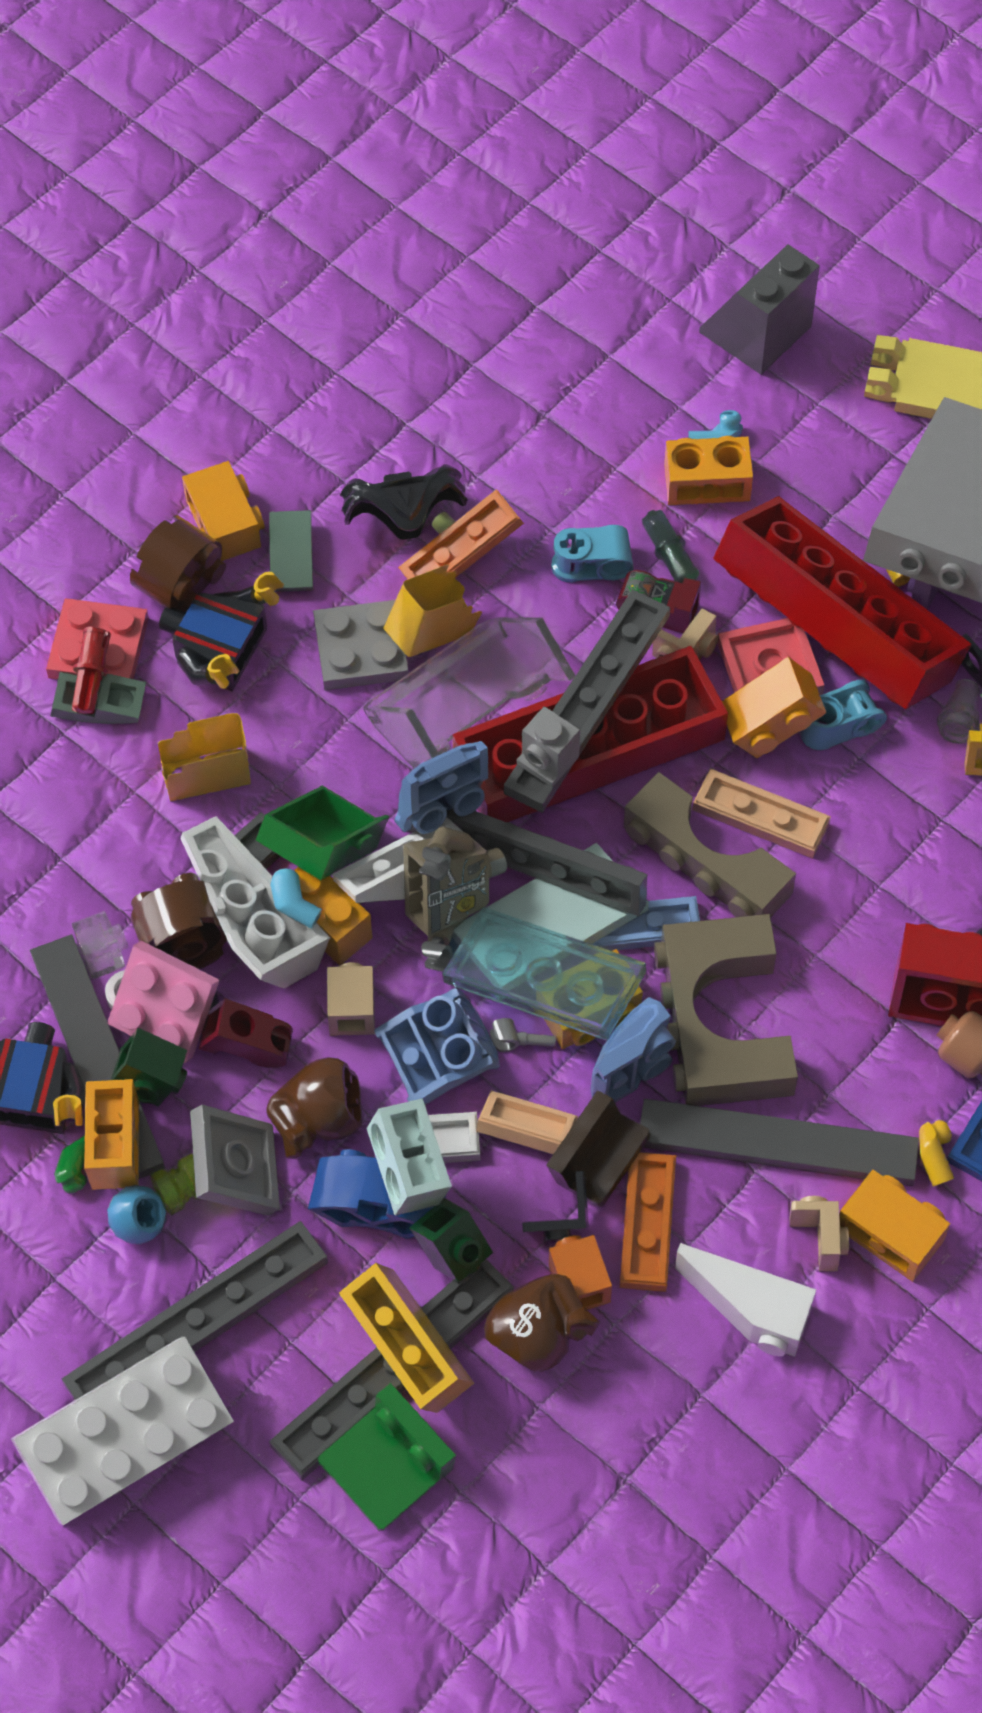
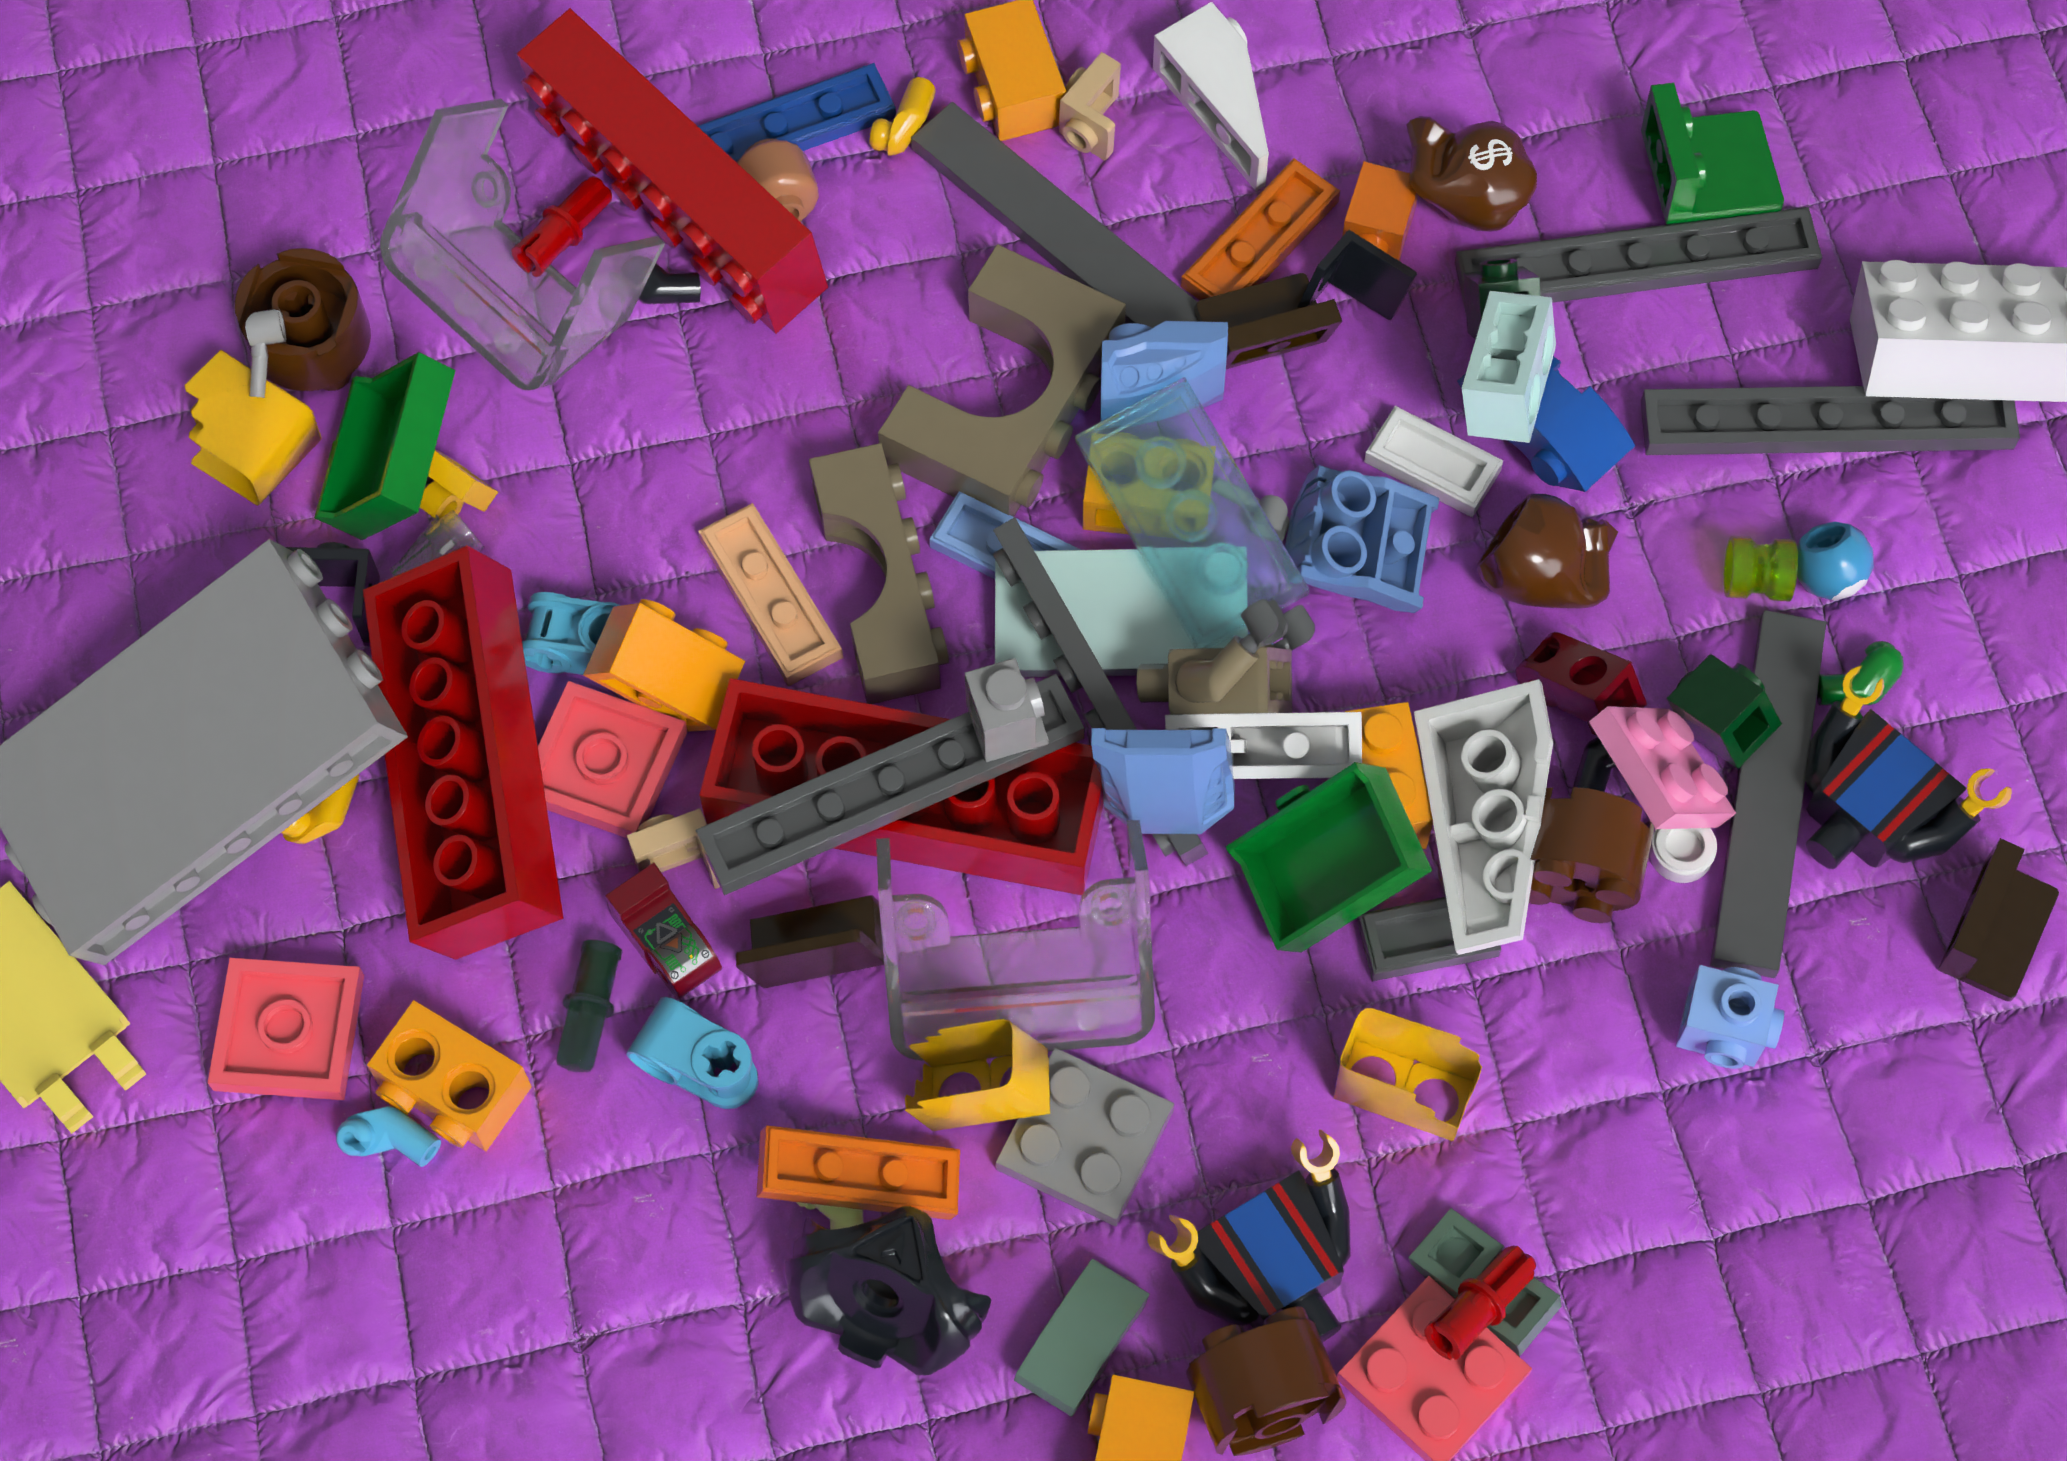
camera: 145 degrees left, 5 degrees up
clear plate [71,911,128,980] -> none
light orange brick [84,1079,139,1190] -> none
light grey plate [190,1105,280,1216] -> none
medium azure arm [270,868,322,929] -> none
tan brick [327,962,375,1036] -> none
yellow brick [339,1263,474,1413] -> none
light nougat tile [476,1090,578,1154] -> none
dark grey slope [699,244,820,375] -> none
none -> coral plate [208,958,364,1100]
none -> dark brown panel [735,895,886,988]
none -> light blue brick [1676,965,1785,1069]

